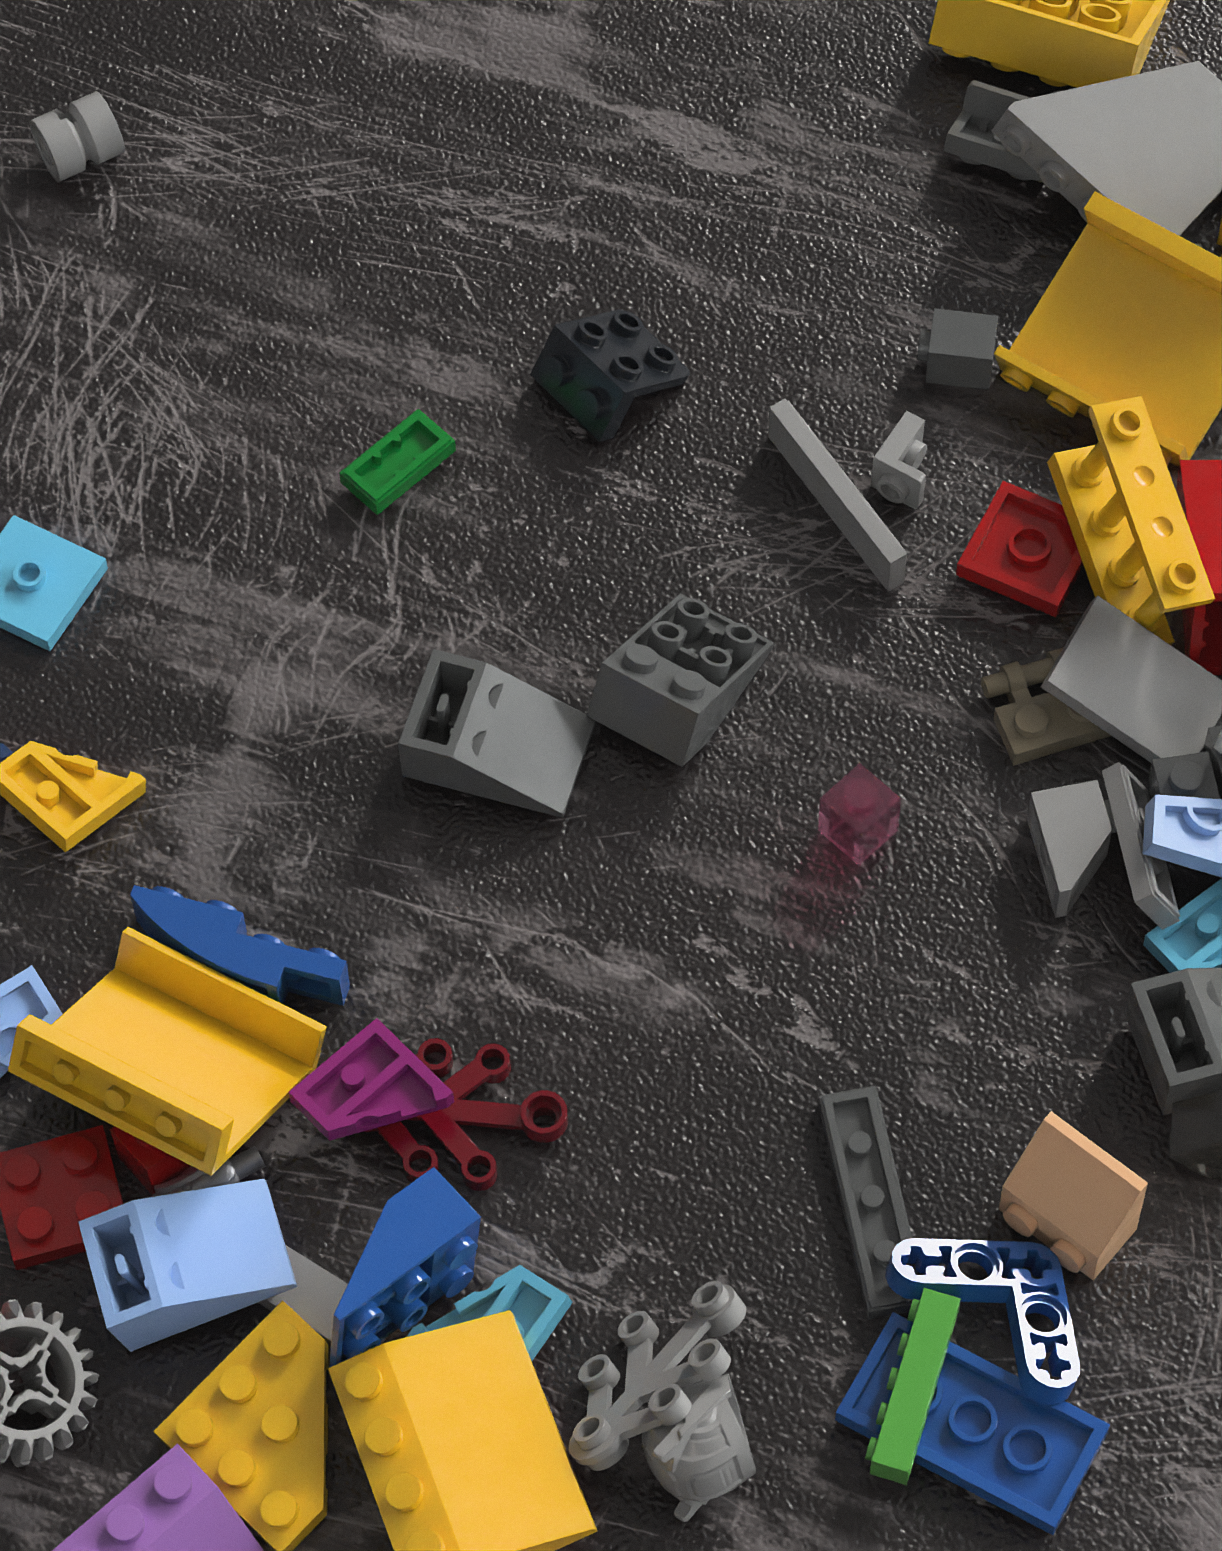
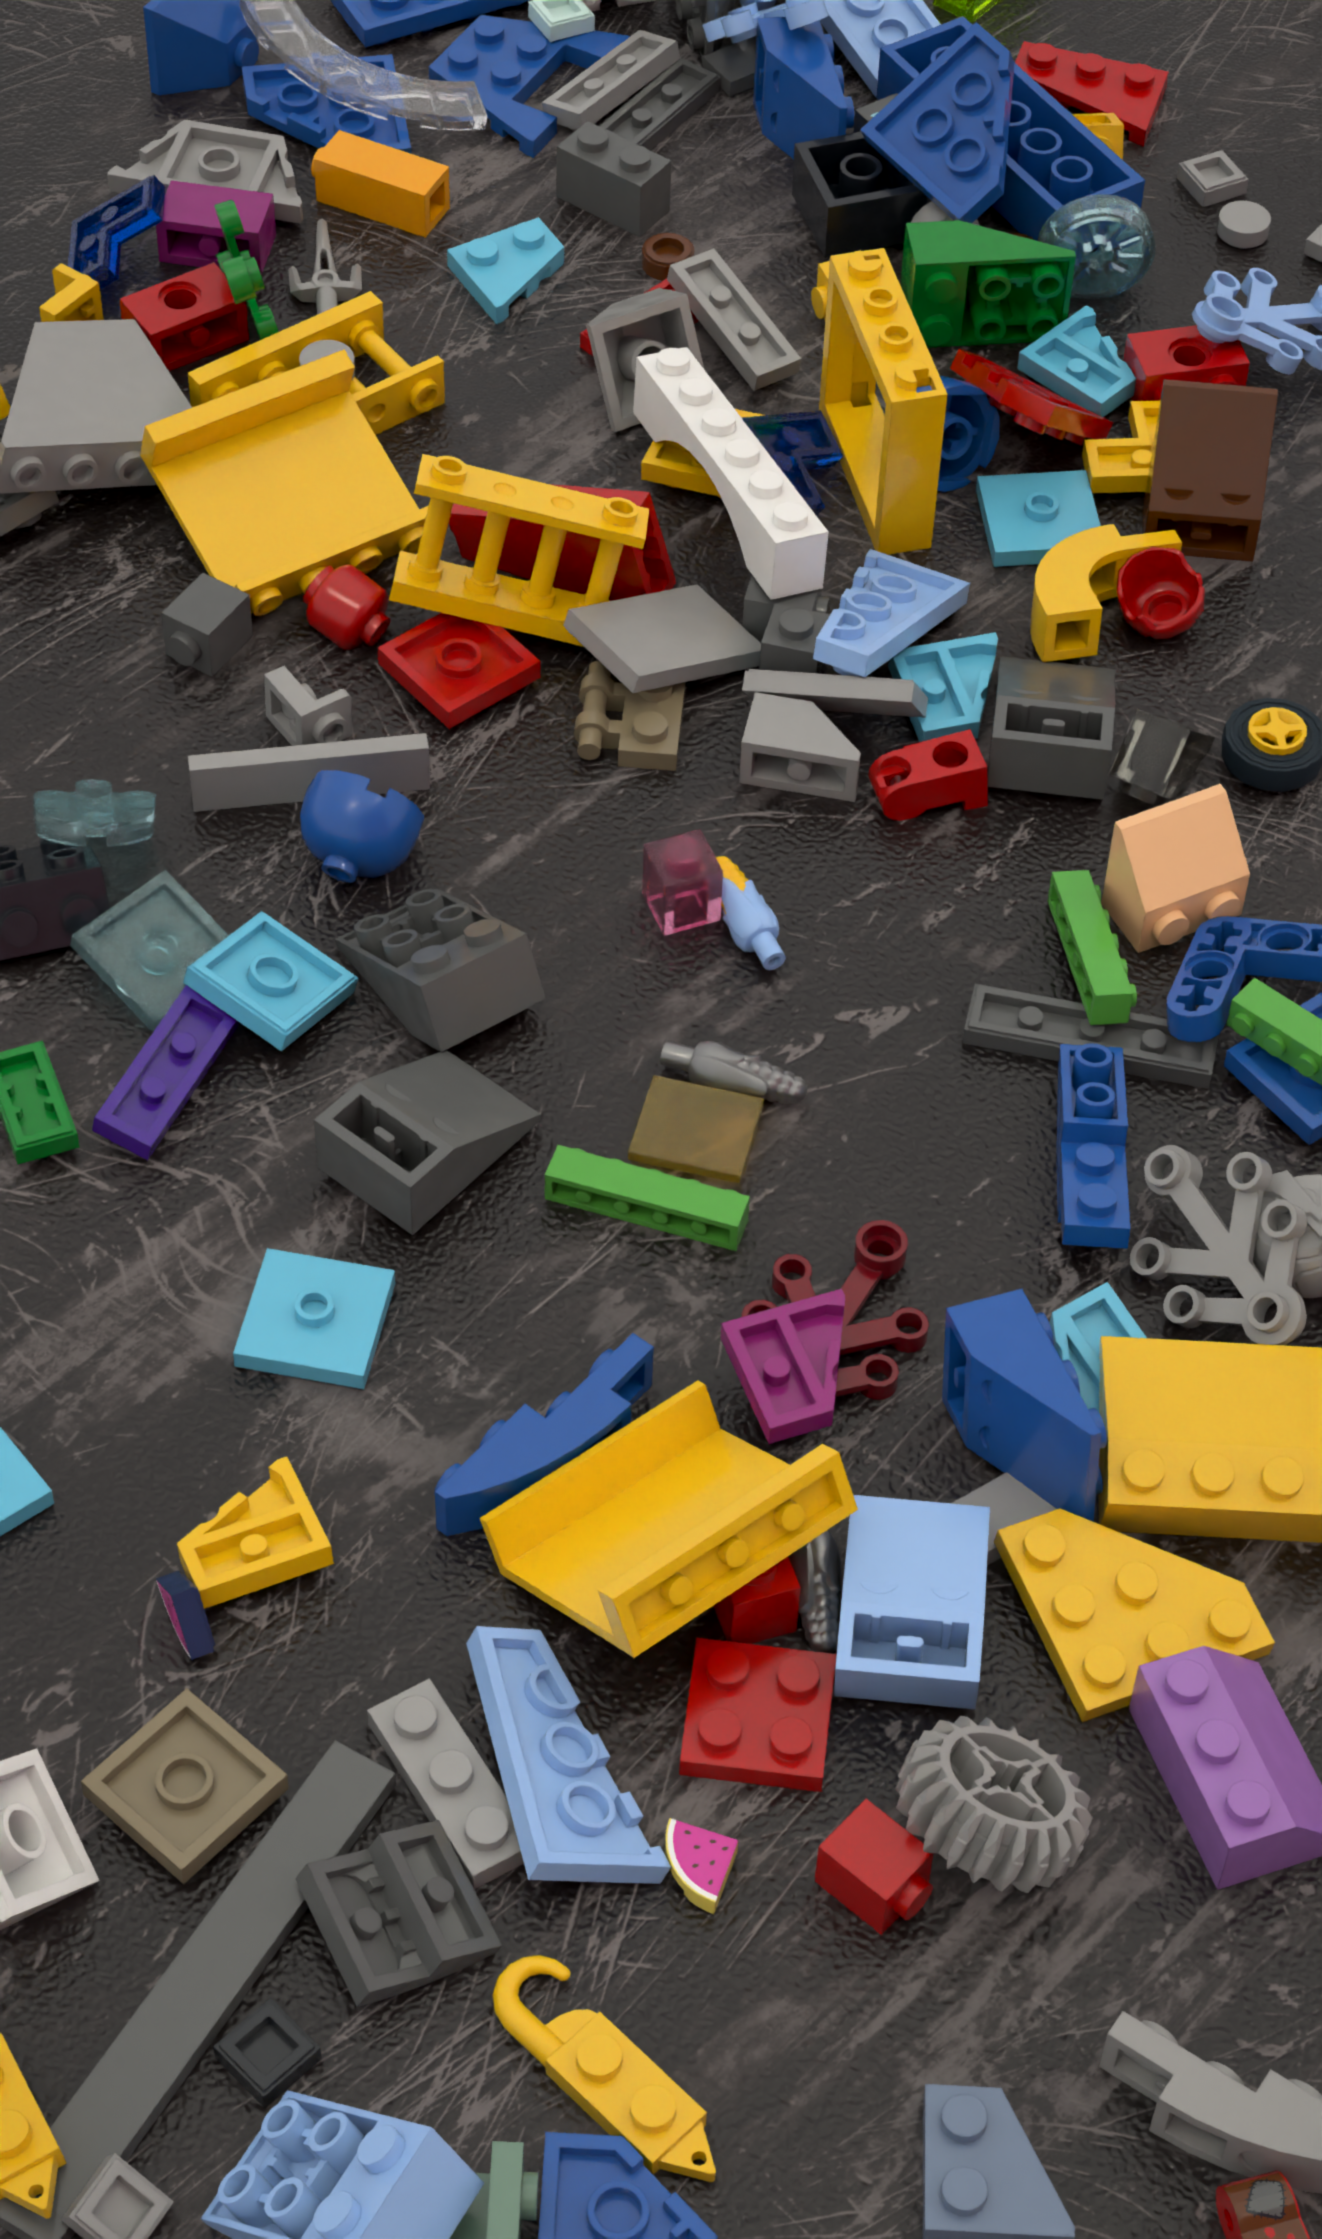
camera: 70 degrees left, 10 degrees down
none -> clear light blue plate [33,779,156,847]
none -> clear light blue plate [70,870,229,1032]
none -> dark purple plate [92,985,239,1160]
none -> medium azure plate [183,911,359,1051]
none -> medium azure plate [233,1248,395,1389]
none -> blue cylinder [300,770,424,883]
none -> red head [303,564,391,650]
none -> bright green piece [545,1145,750,1251]
none -> clear yellow piece [628,1075,764,1184]
none -> flat silver piece [660,1040,808,1104]
none -> light blue piece [708,856,786,970]
none -> red leg [868,729,988,821]
none -> bright green piece [1047,870,1137,1025]
none -> blue slope [1057,1043,1131,1249]

